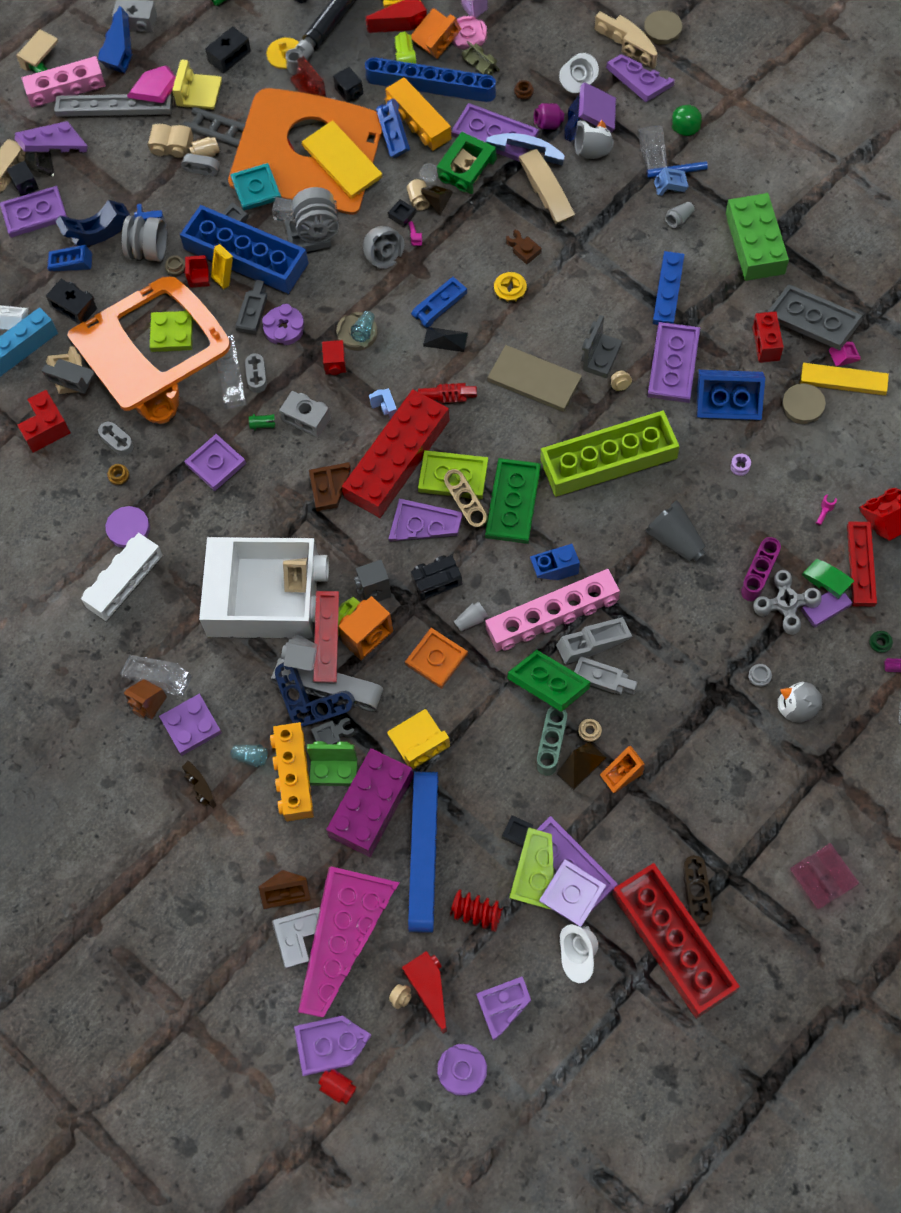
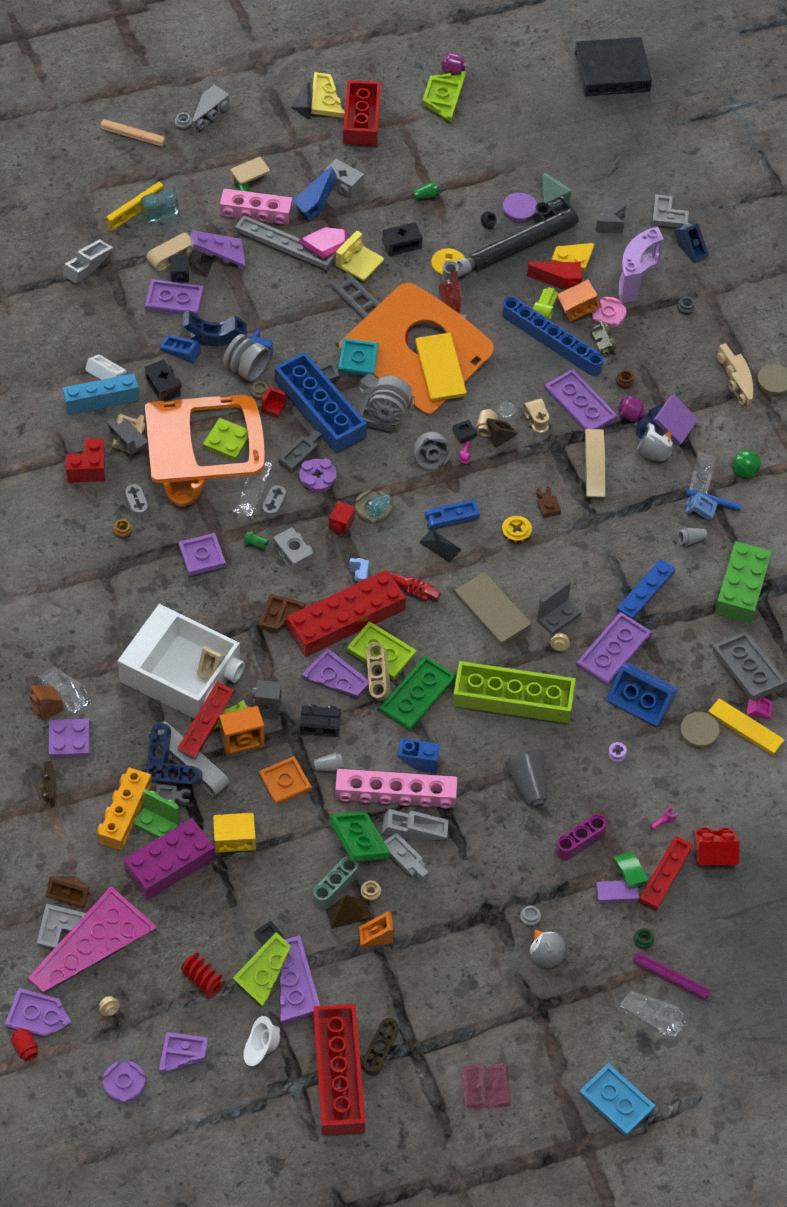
camera: 20 degrees right, 10 degrees down
white brick [81,532,163,621] -> none
medium lavender tile [105,506,150,548] -> none
tan brick [148,124,194,158] -> none
light grey beam [181,154,220,176] -> none
tan brick [189,137,220,157] -> none
yellow tile [211,244,233,289] -> none
clear light blue cone [231,744,268,767] -> none
light grey slope [281,634,318,671] -> none
black brick [333,67,364,103] -> none
blue plate [376,98,410,158] -> none
light orange brick [385,77,452,151] -> none
red slope [402,951,447,1034] -> none
blue beam [408,772,438,933] -> none
green panel [437,132,497,194] -> none
slope [486,133,565,165] -> none
plate [539,859,606,927] -> none
white piece [559,53,599,93] -> none
medium lavender wing [606,54,675,102] -> none
red brick [752,311,783,363] -> none
light grey gear [753,570,822,635] -> none

